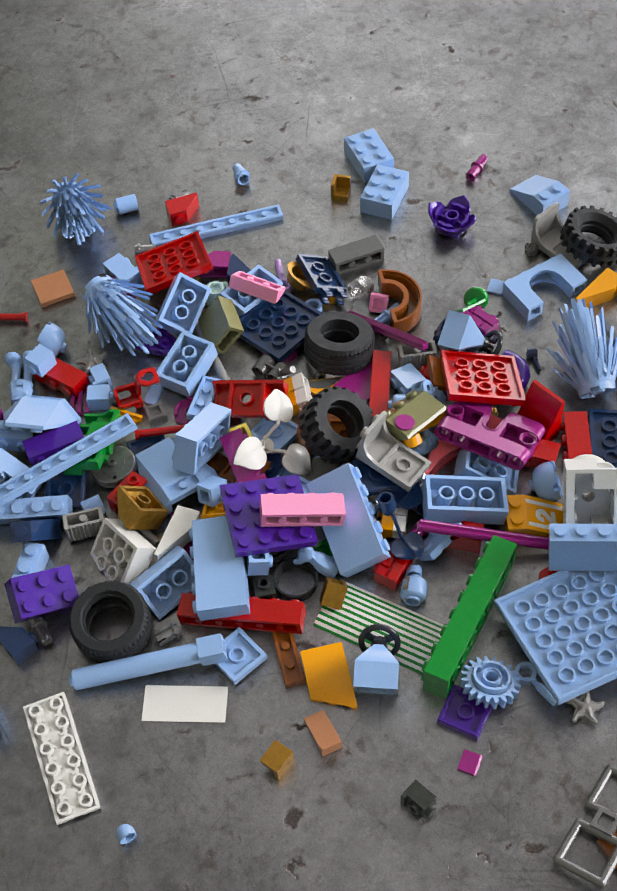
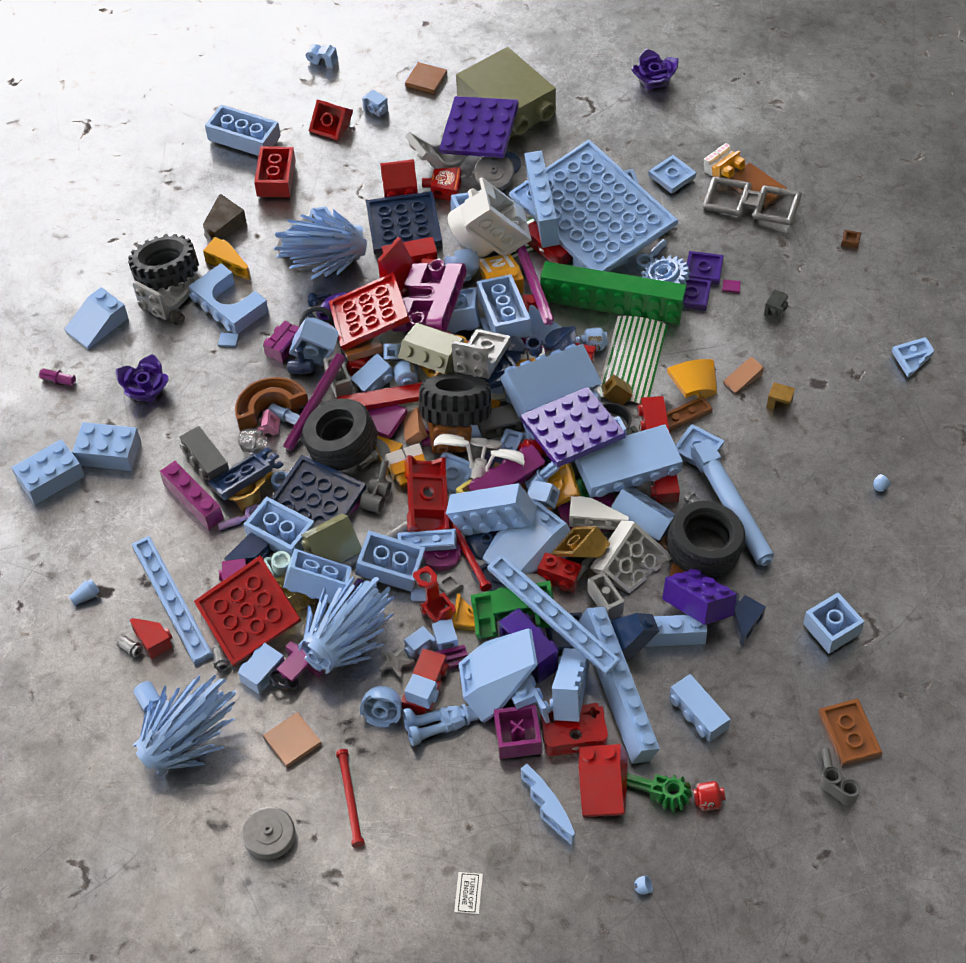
camera: 105 degrees left, 0 degrees up
white plate [23,692,100,825] -> none
light blue tile [80,494,106,513] -> none
white sticker [141,685,228,723] -> none
bright pink slope [229,271,286,304] -> none
bright pink brick [259,493,346,527] -> none
pearl gold panel [331,174,351,202] -> none
light blue piece [353,624,401,695] -> none
magenta piece [395,414,415,431] -> none
green piece [454,286,489,312] -> none
none -> magenta brick [160,461,224,530]
none -> dark purple tile [687,251,724,285]

